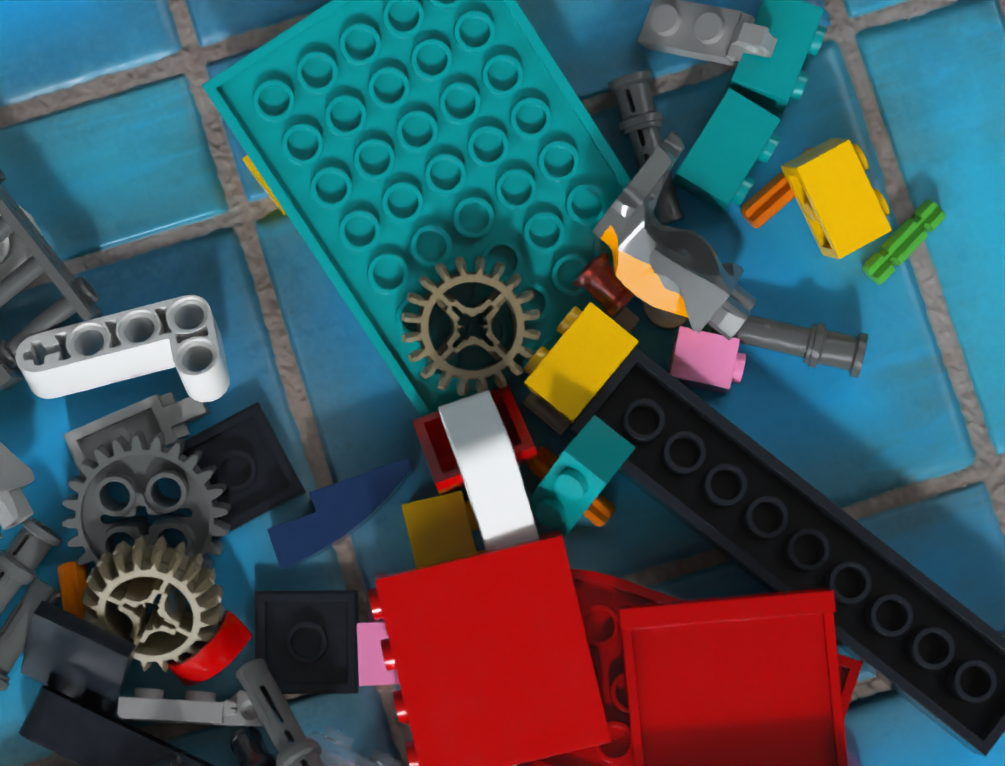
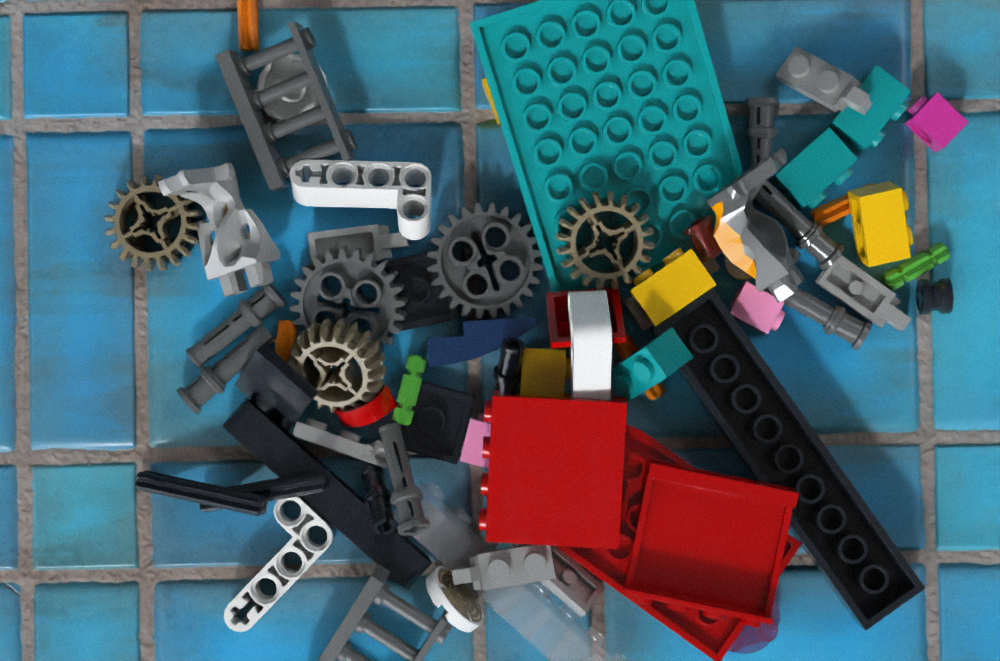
camera: 20 degrees right, 5 degrees up
none -> bright green axle [392,354,427,425]
none -> dark grey gear [426,203,544,320]
none -> black pin [491,338,525,400]
none -> dark grey pin [754,180,844,270]
none -> light grey hinge [814,255,912,331]
none -> dark pink brick [904,92,969,153]
none -> black wheel [916,278,954,315]

